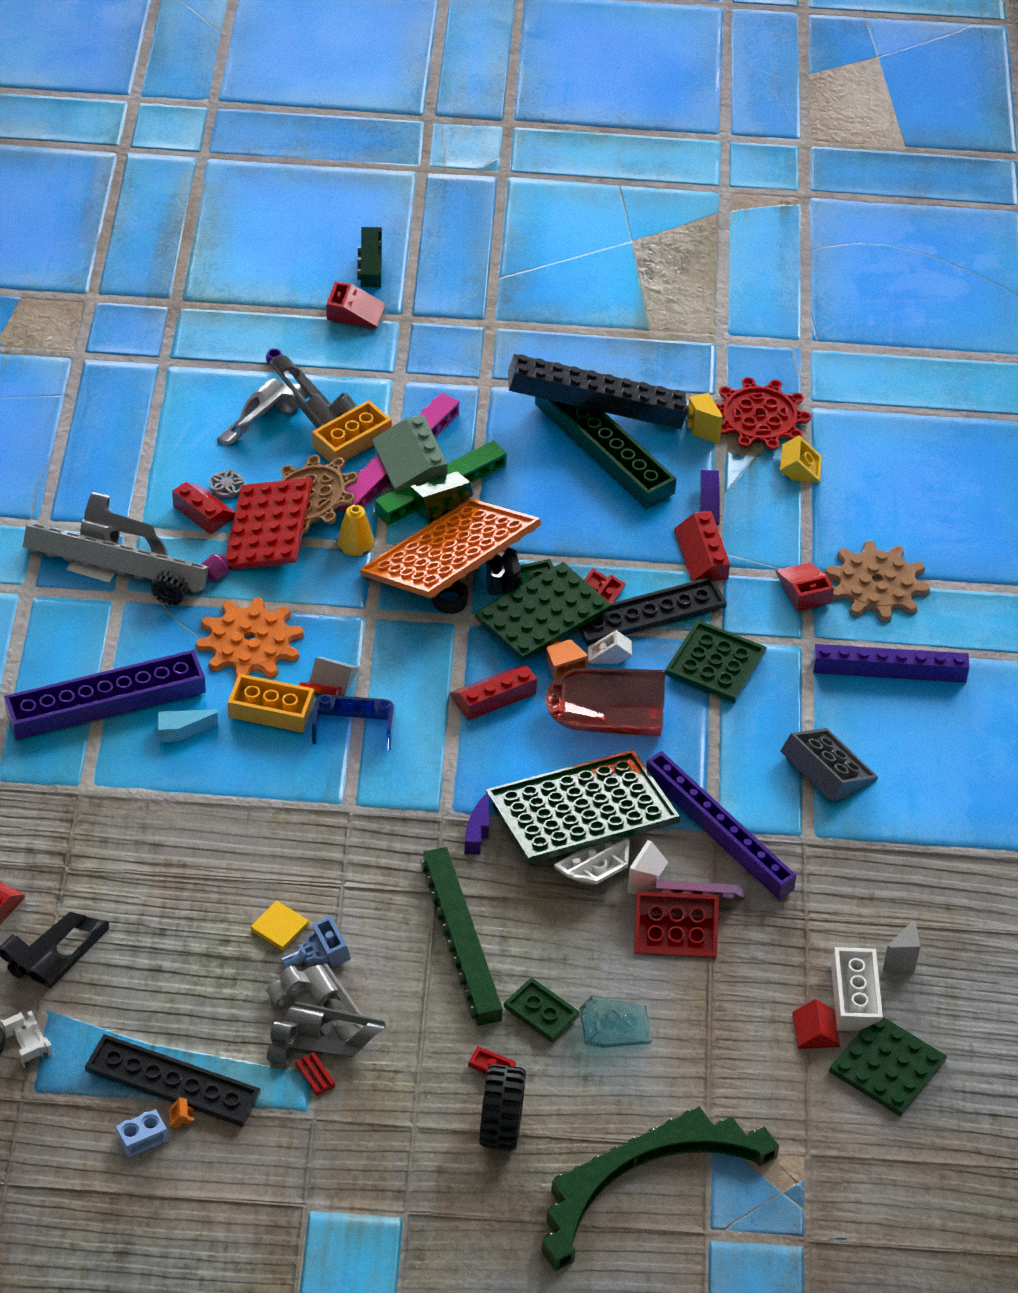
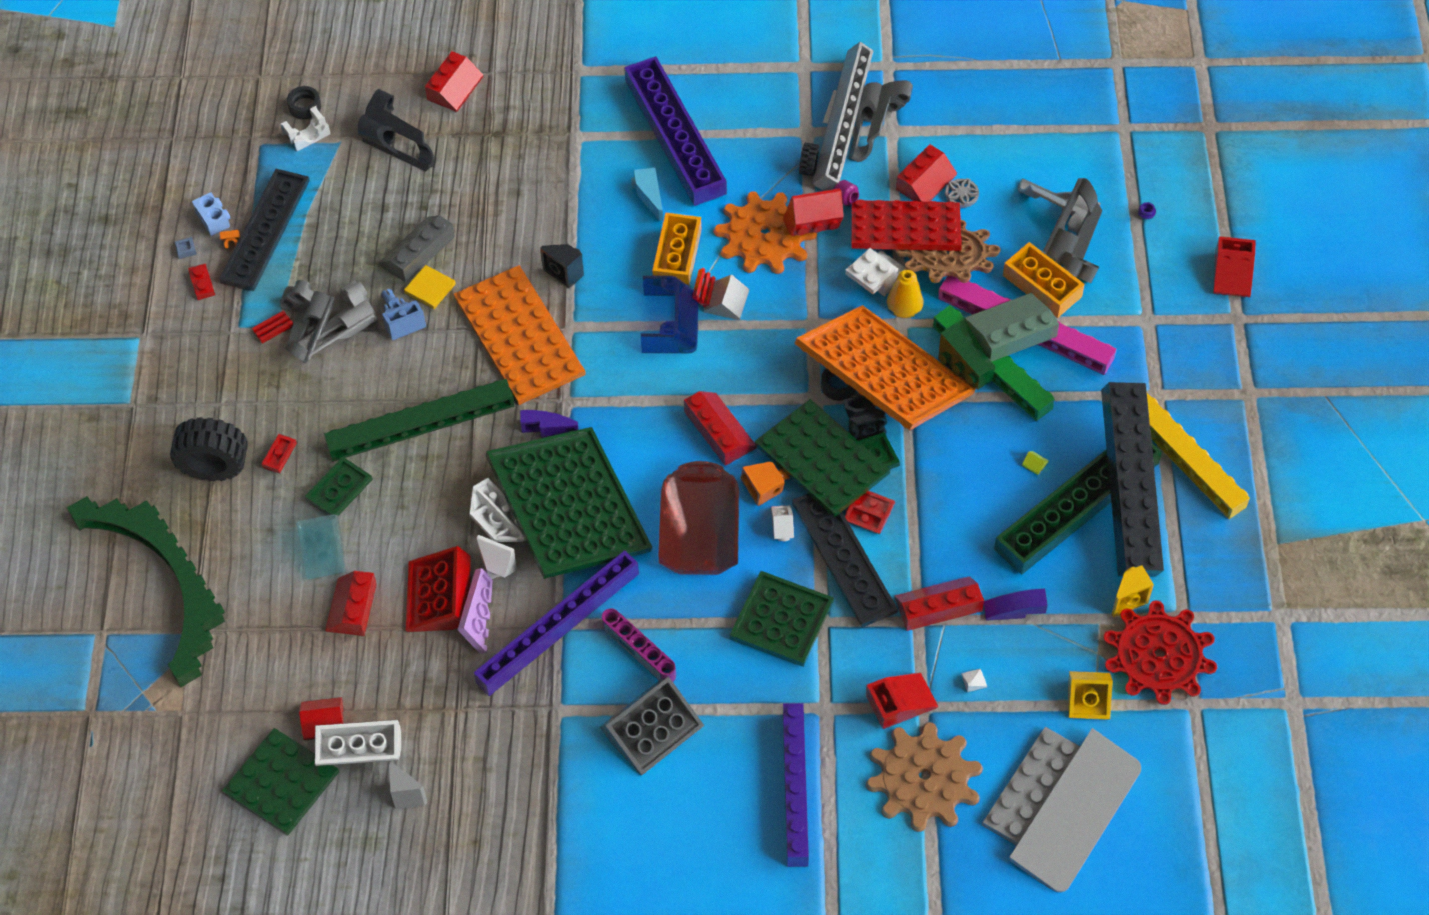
camera: 90 degrees right, 10 degrees up
dark green wedge [357,227,382,287] -> none
none -> sand blue tile [174,237,197,259]
none -> red plate [188,263,215,300]
none -> red slope [325,571,377,636]
none -> dark grey slope [379,215,455,283]
none -> orange plate [454,265,586,405]
none -> black slope [540,244,584,289]
none -> magenta beam [602,608,676,682]
none -> slope [783,188,844,236]
none -> white bracket [845,248,906,296]
none -> white slope [961,669,987,692]
none -> light grey slope [982,727,1141,892]
none -> neon yellow slope [1022,451,1049,475]
none -> yellow brick [1147,393,1250,519]

